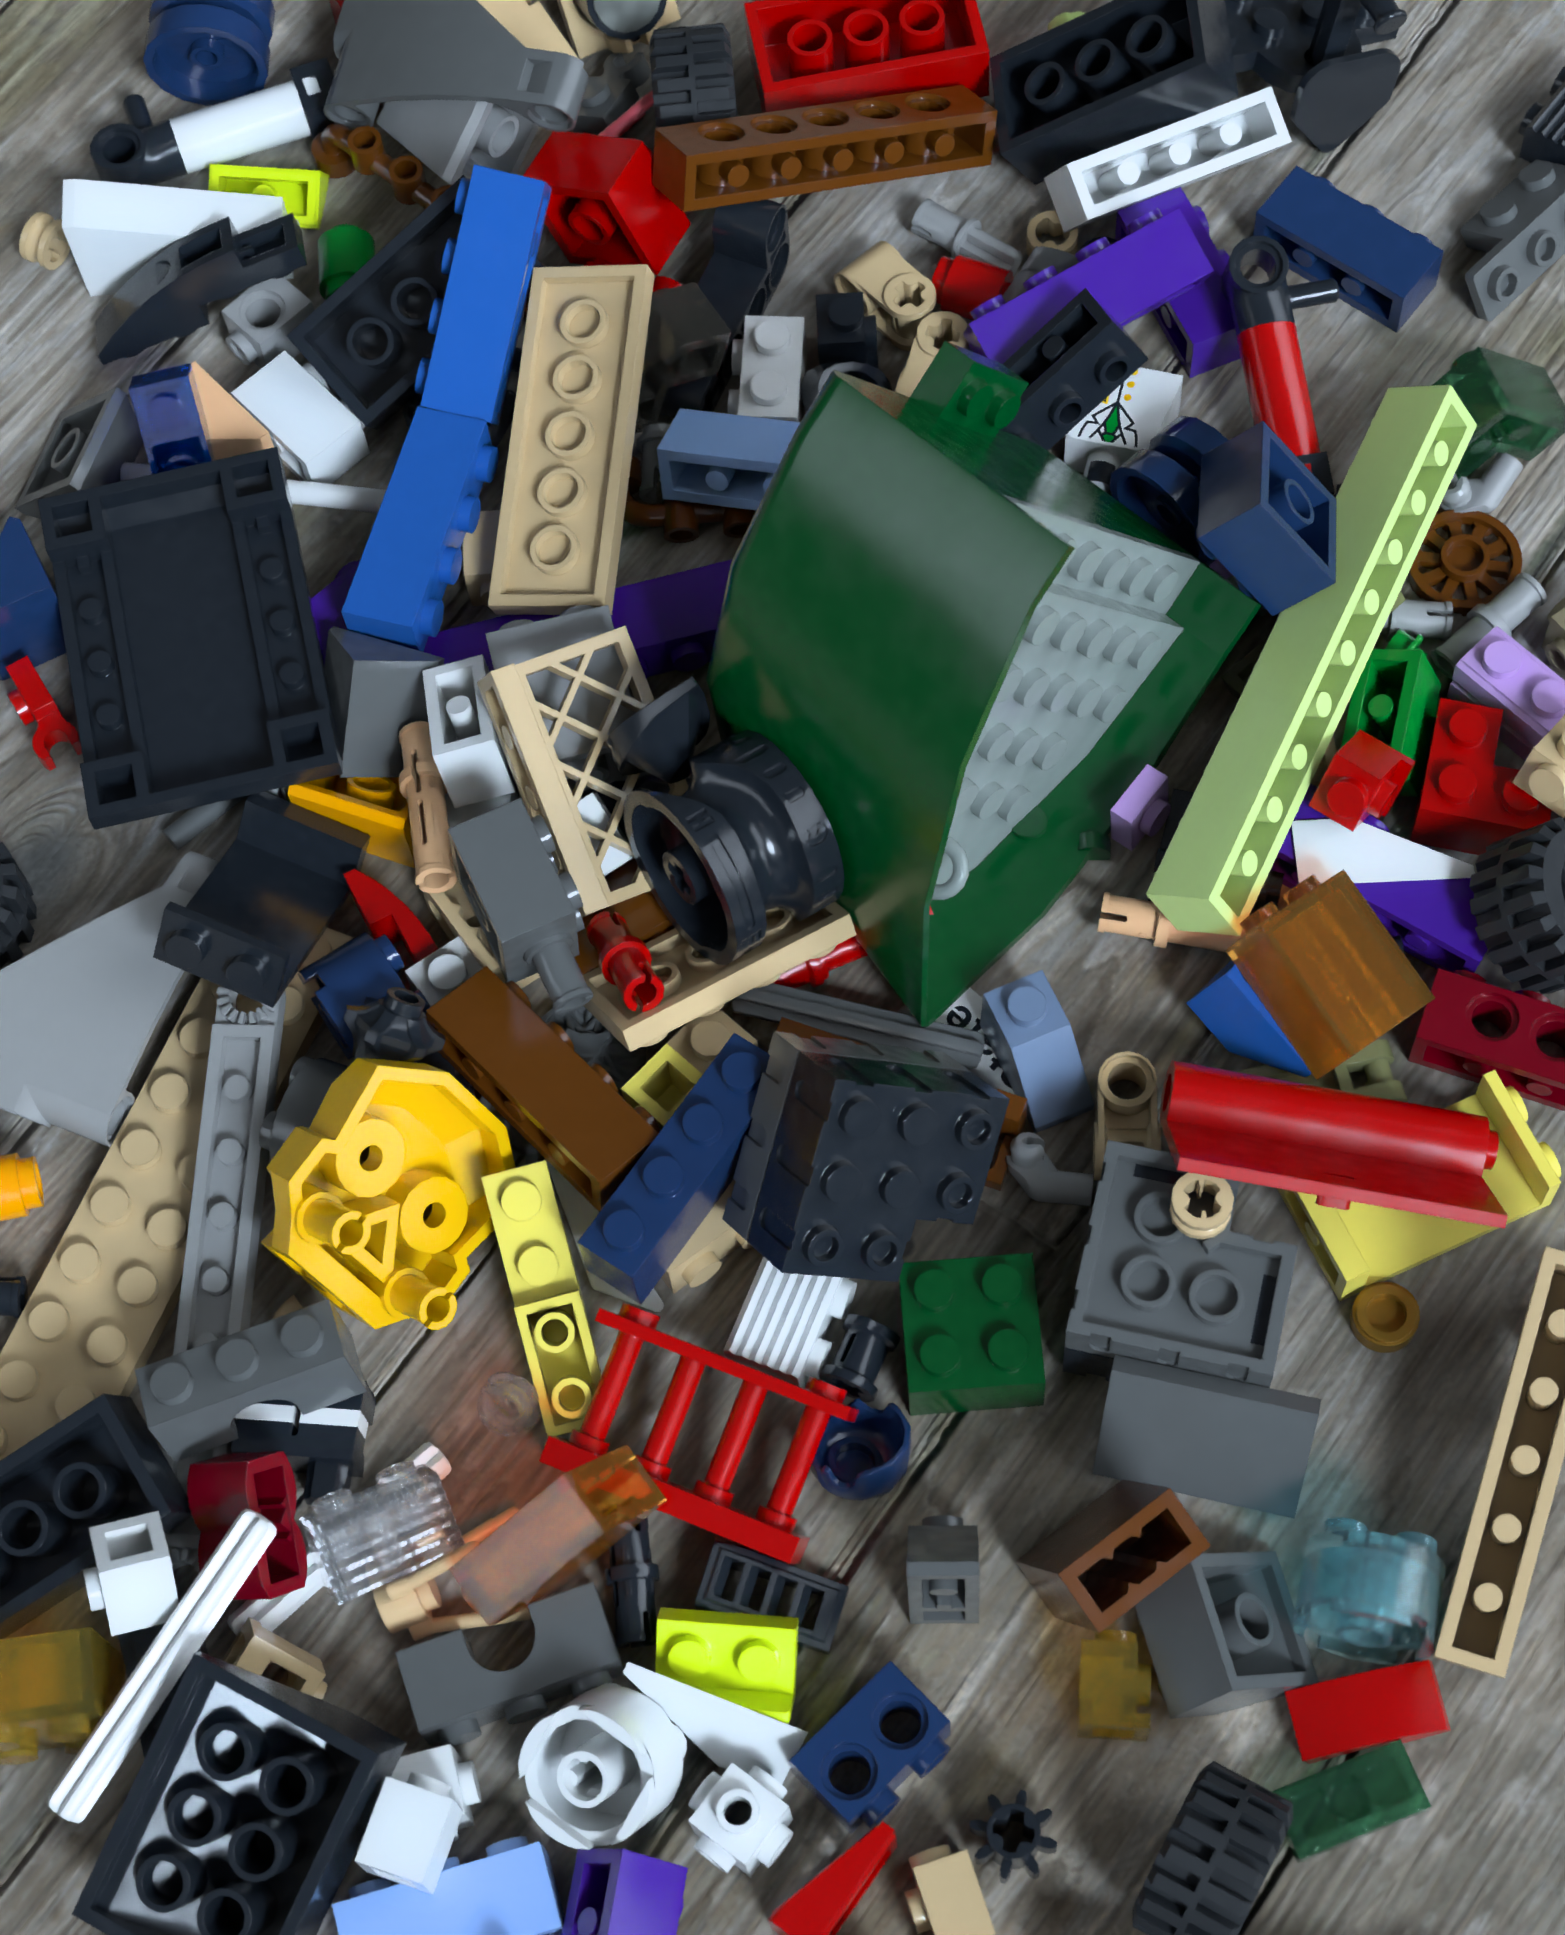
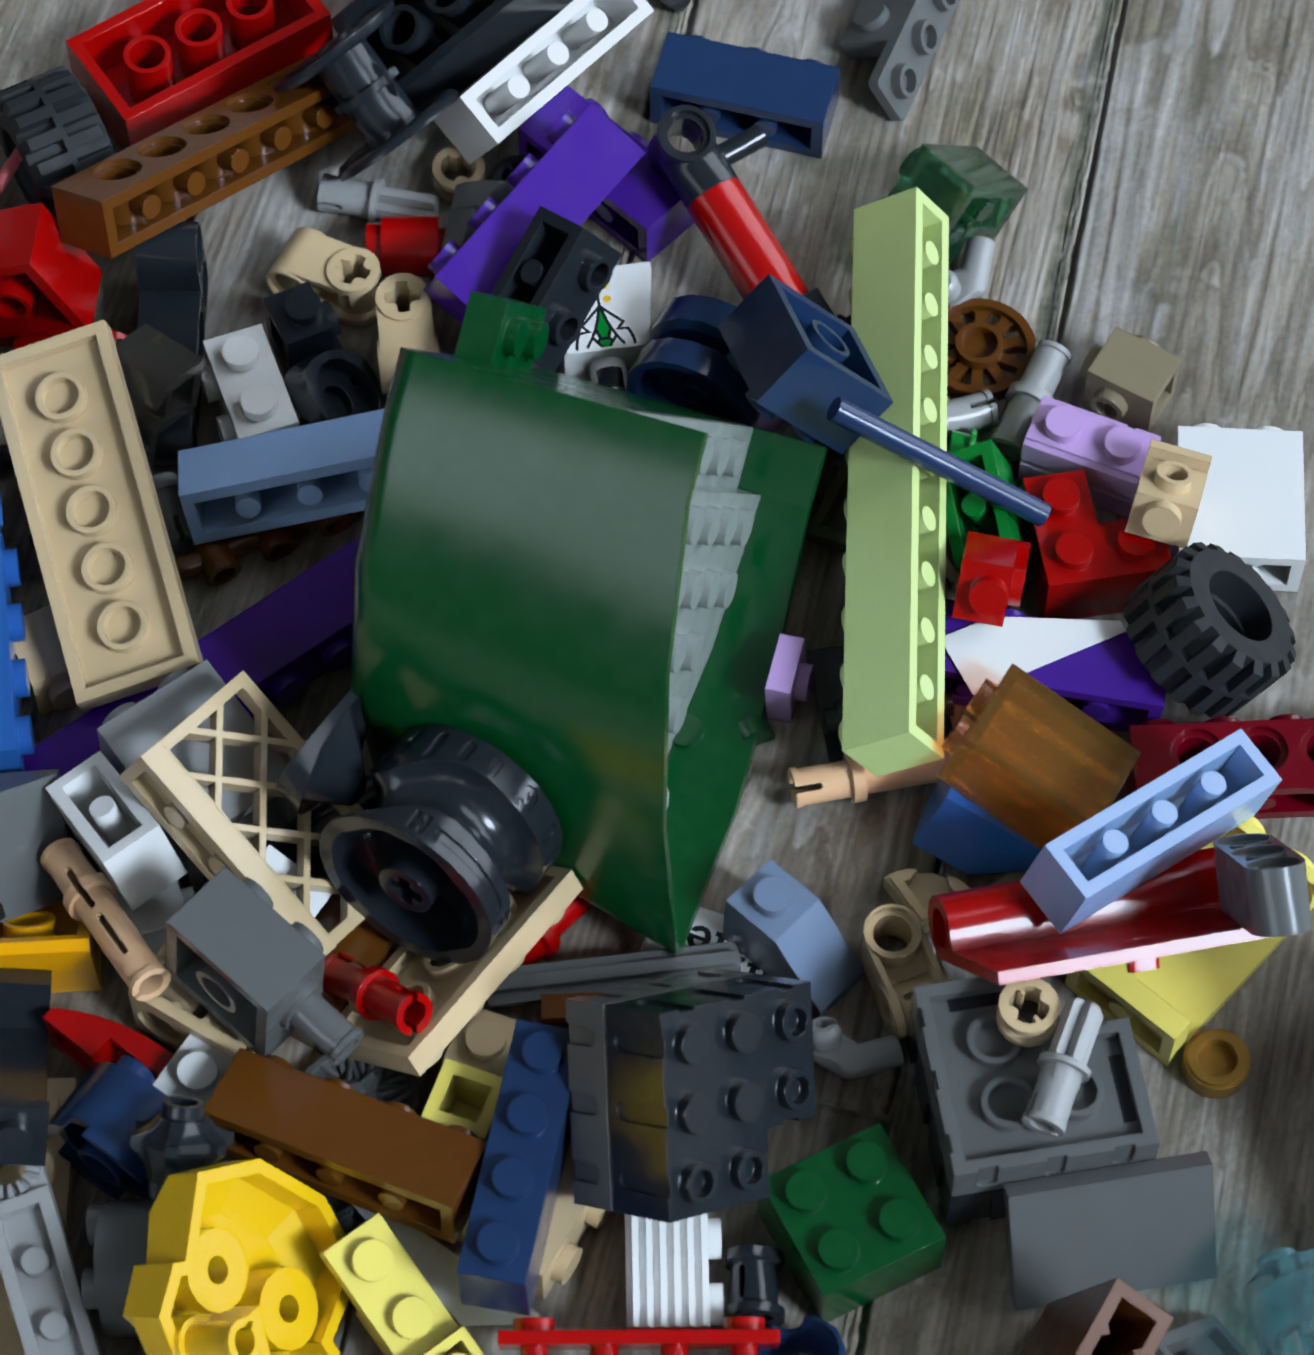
camera: 30 degrees left, 5 degrees down
none -> black piece [272,0,461,182]
none -> dark blue bar [827,397,1051,527]
none -> tan tile [883,868,970,933]
none -> light blue brick [1020,729,1282,934]
none -> light grey axle [1021,998,1103,1137]
none -> dark grey beam [1213,833,1312,937]

